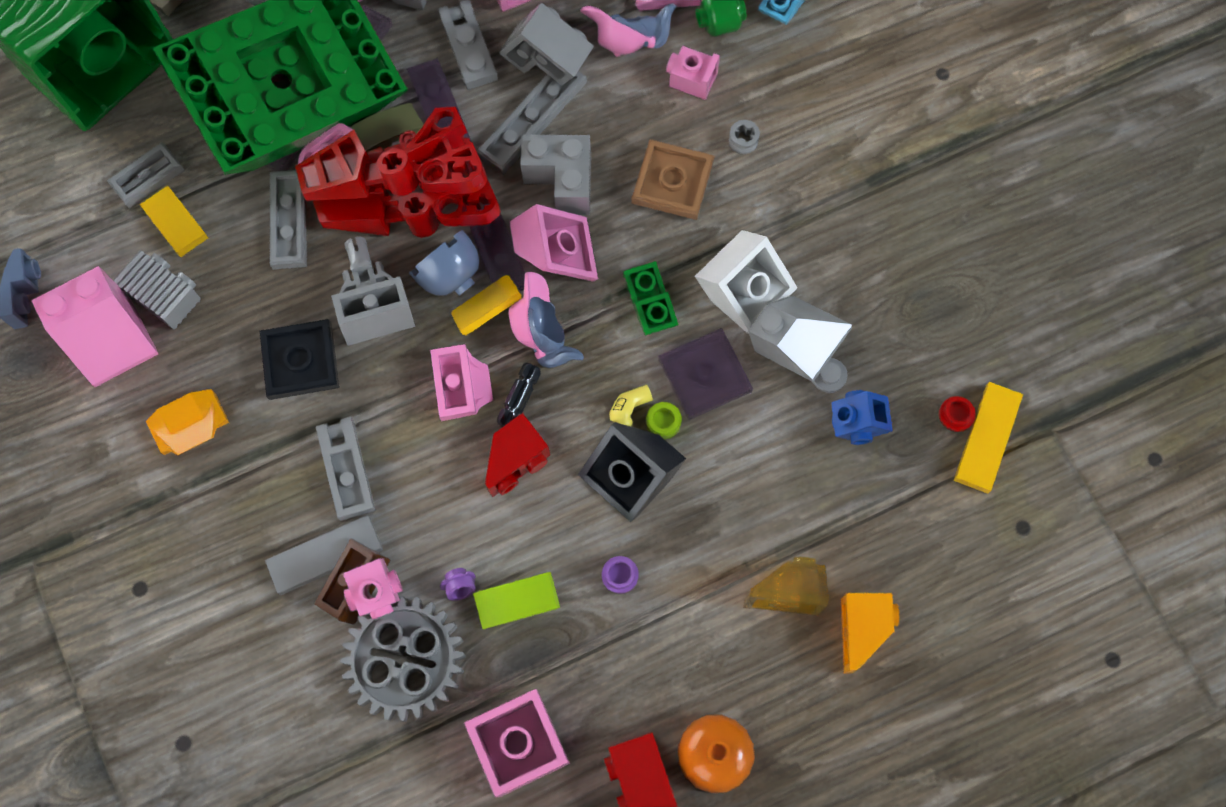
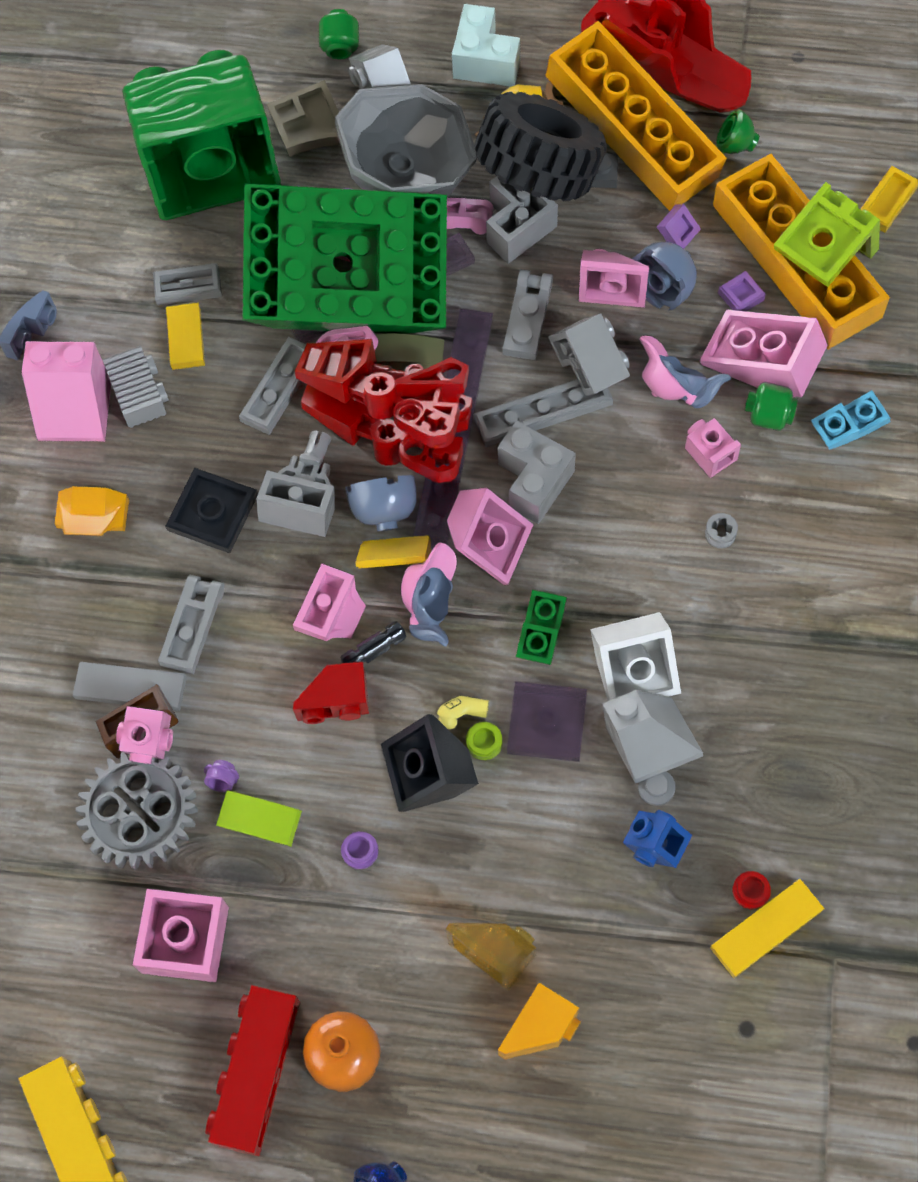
camera: 35 degrees right, 5 degrees down
medium nougat plate [632,140,715,220] -> none

